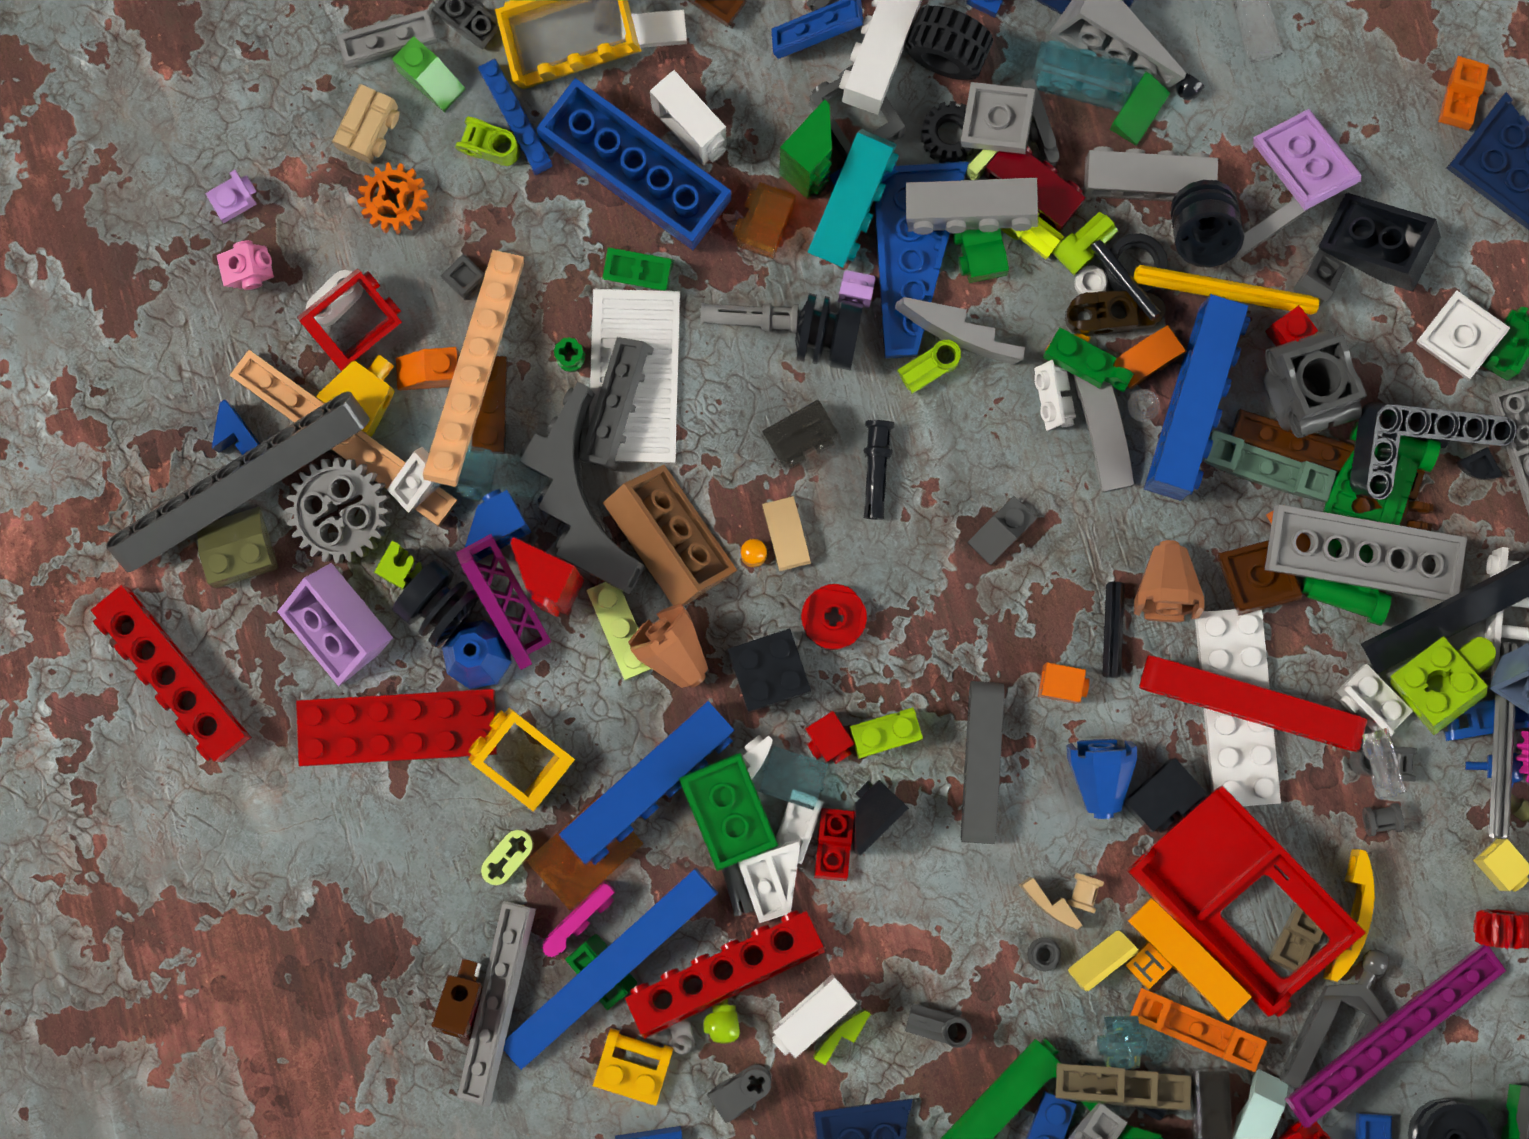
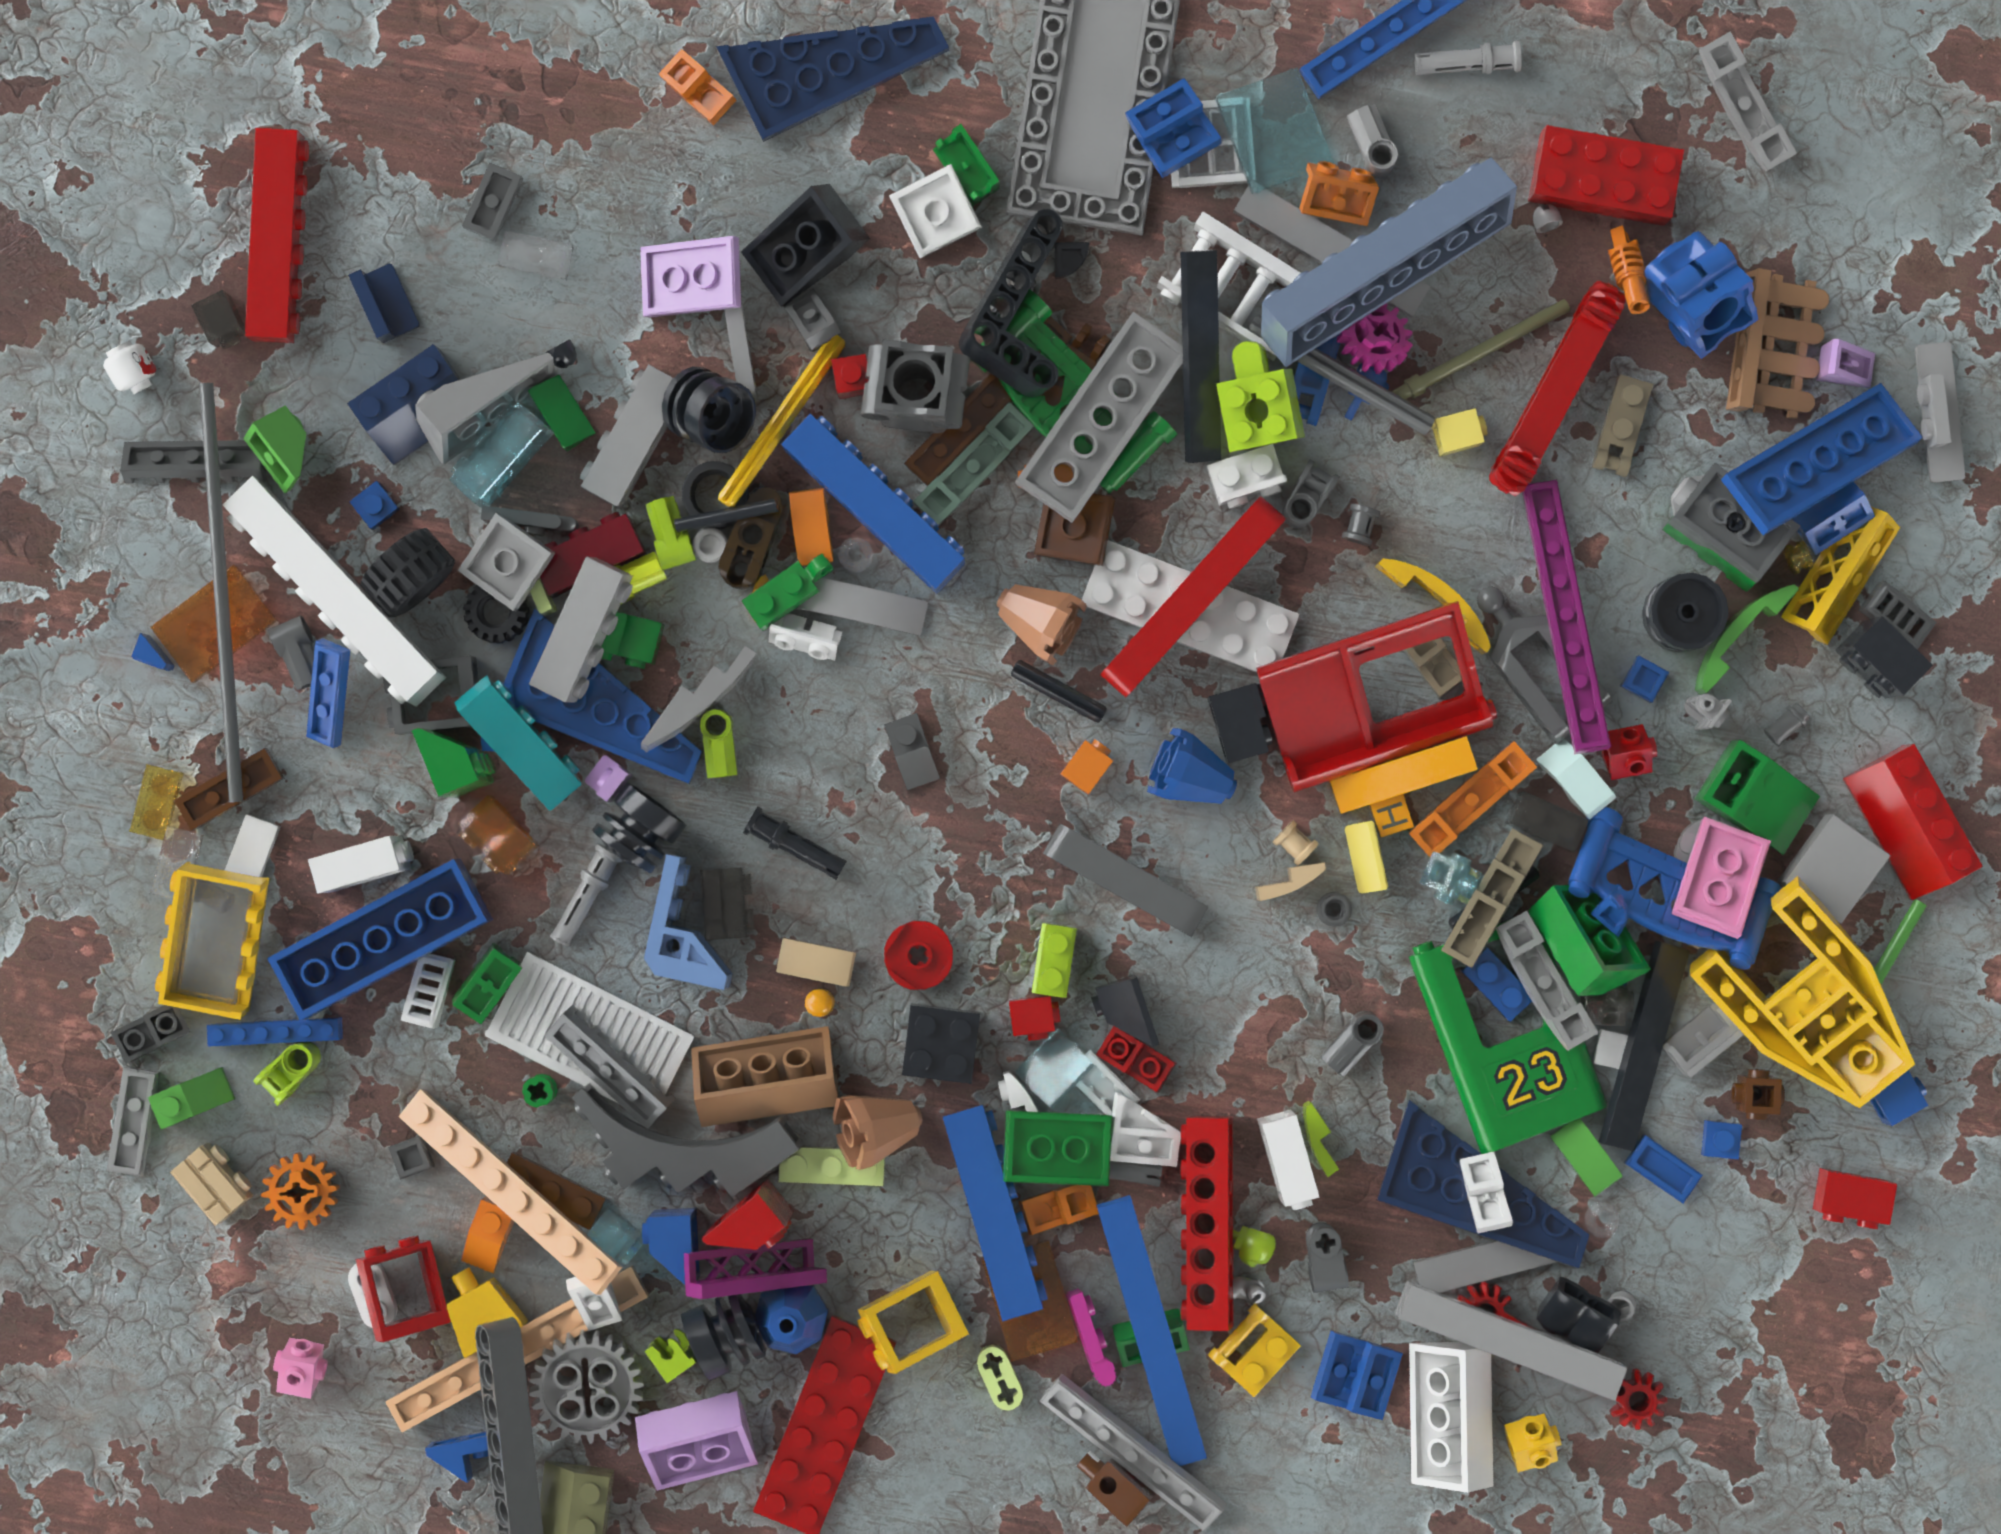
camera: 60 degrees left, 5 degrees up
lavender bracket [205,170,257,223] -> none
clear plate [1362,727,1406,800] -> none
none -> white slope [401,953,455,1029]
none -> medium blue bracket [644,854,733,990]
none -> orange slope [1018,1185,1099,1235]

